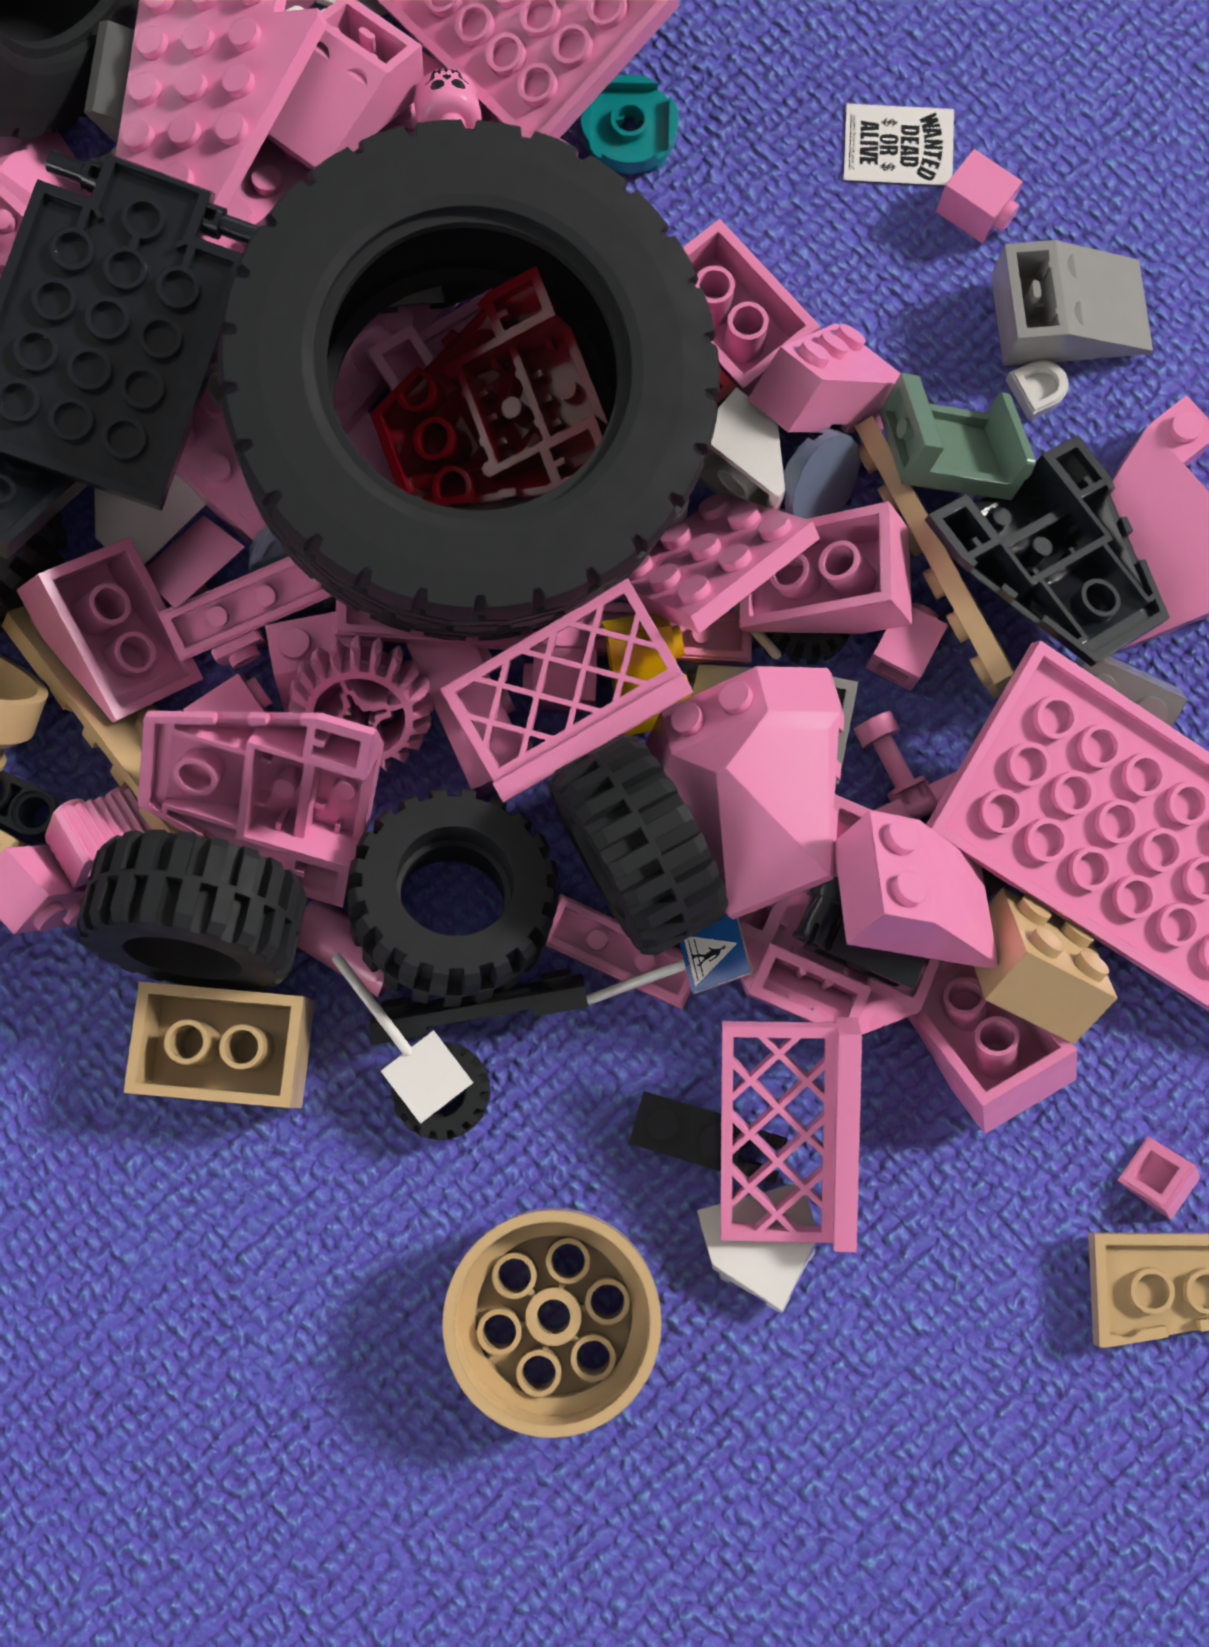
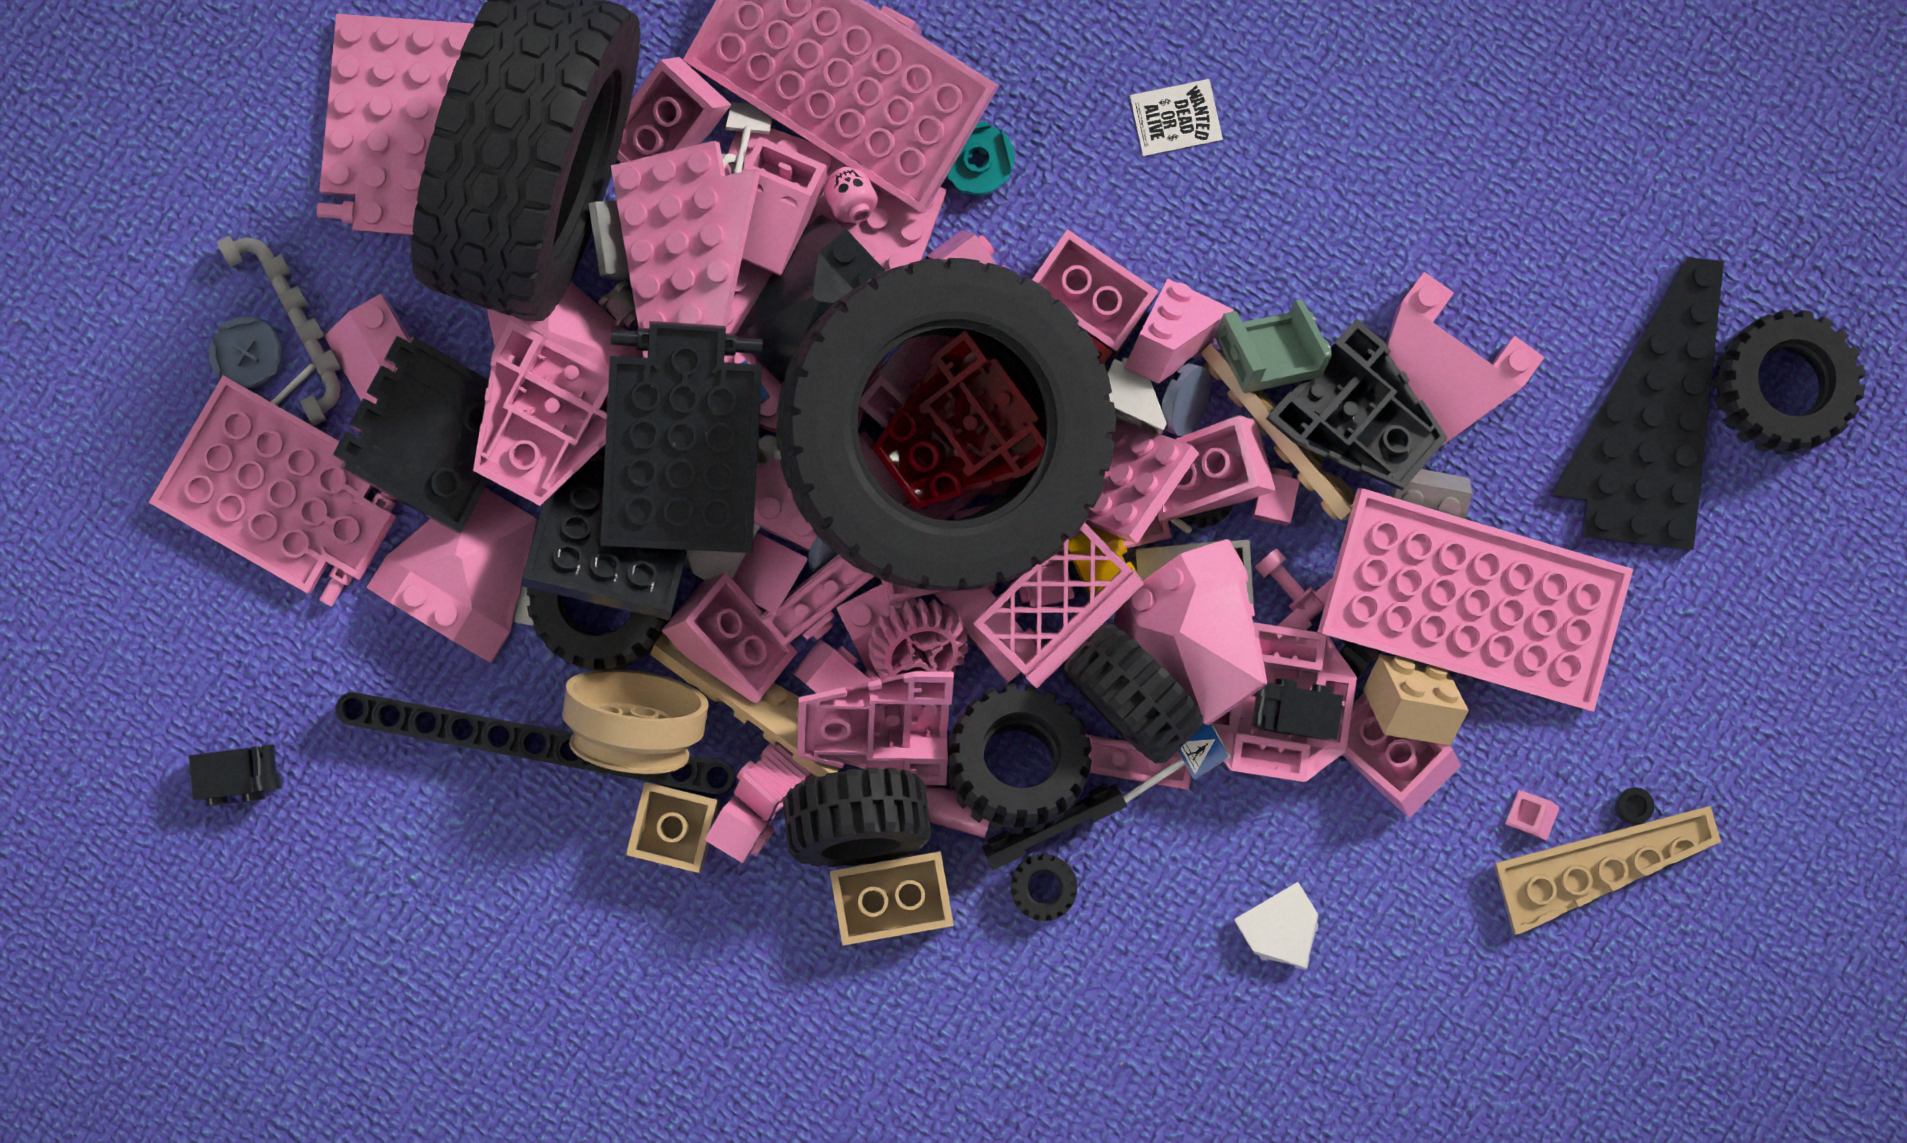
camera: 15 degrees left, 5 degrees up
white piece [332,953,473,1124] -> none
tan wheel [442,1208,662,1438] -> none
black hinge [628,1091,788,1183] -> none
bright pink fence [720,1017,862,1252] -> none
bright pink slope [834,810,999,969] -> none
bright pink brick [936,149,1023,244] -> none
light grey slope [991,240,1153,366] -> none
white tile [1006,360,1068,422] -> none

